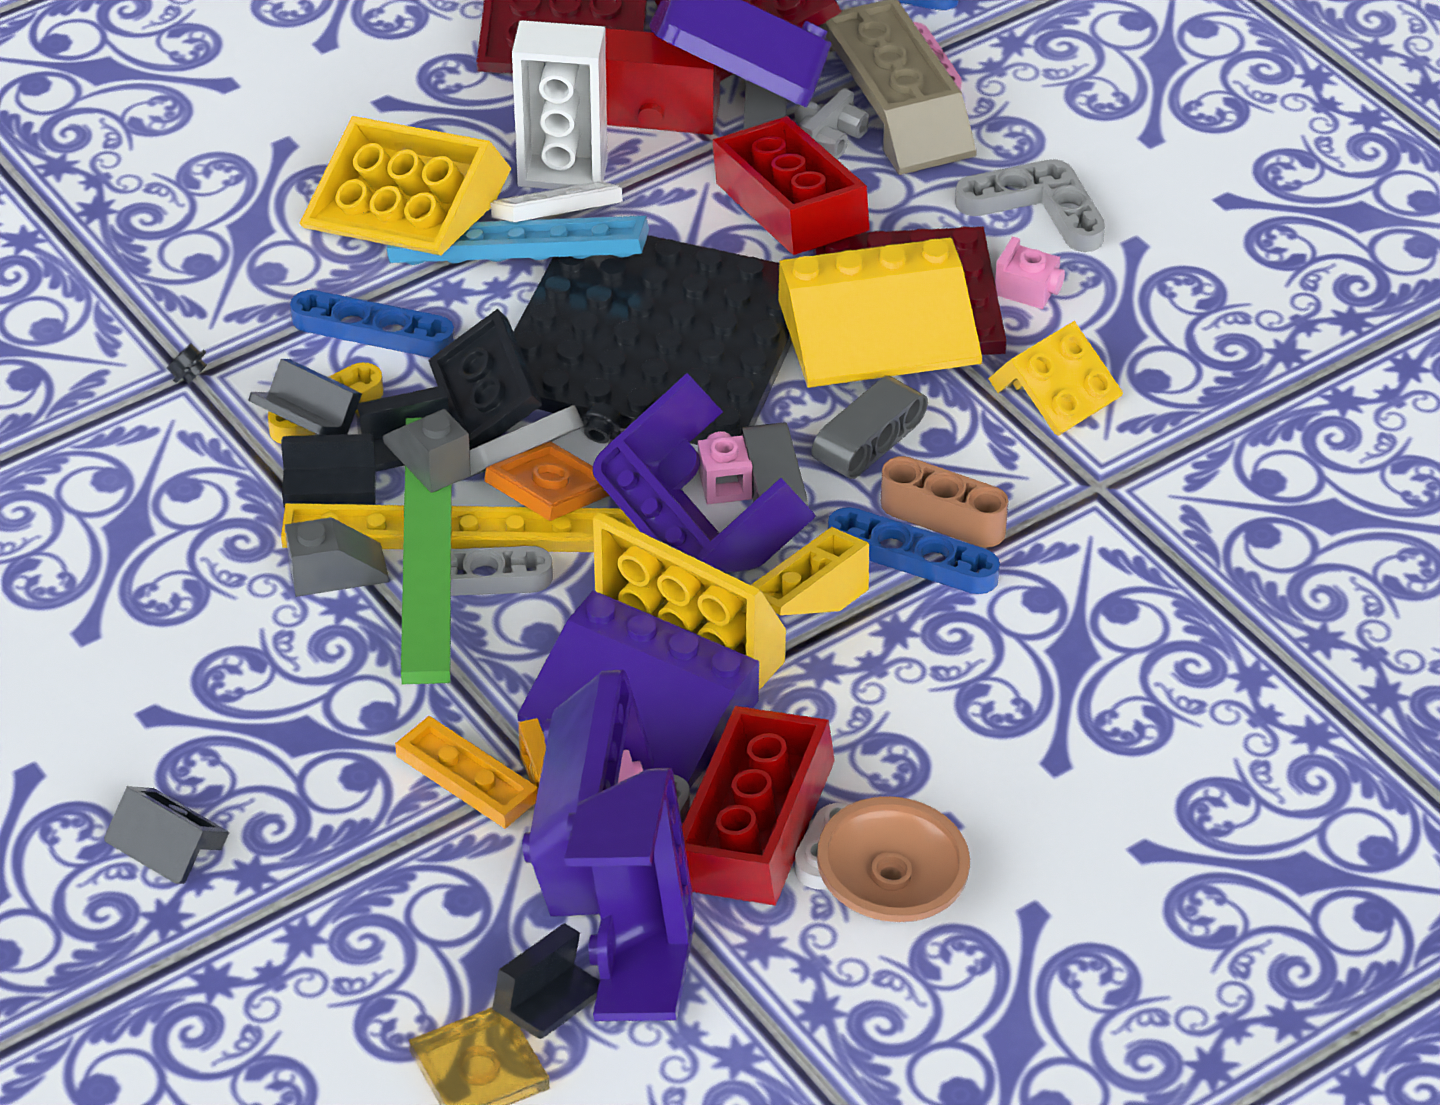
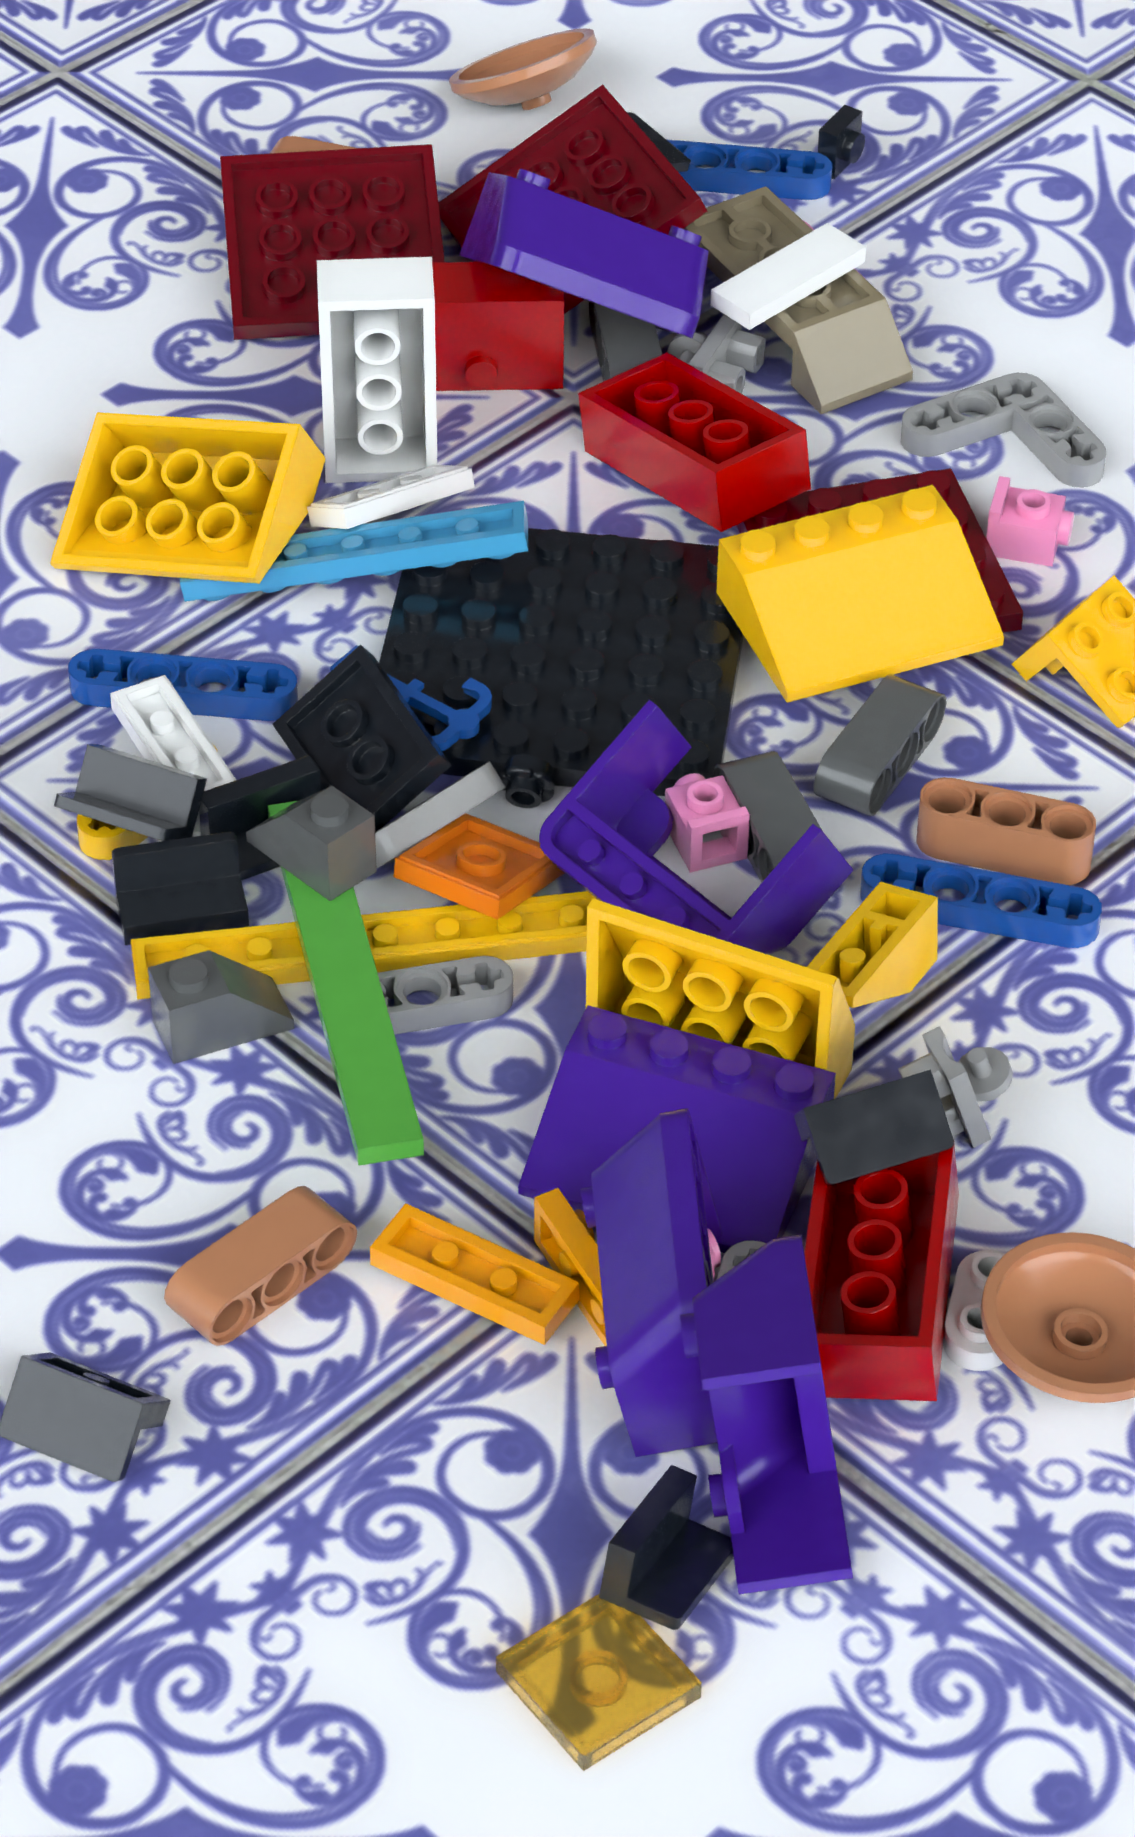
camera: 10 degrees left, 0 degrees up
none -> white tile [110,675,236,815]
none -> nougat beam [164,1186,357,1346]
none -> blue piece [330,645,492,751]
none -> white tile [710,223,866,330]
none -> black panel [794,1069,954,1186]
none -> light grey hips [898,1026,1013,1148]

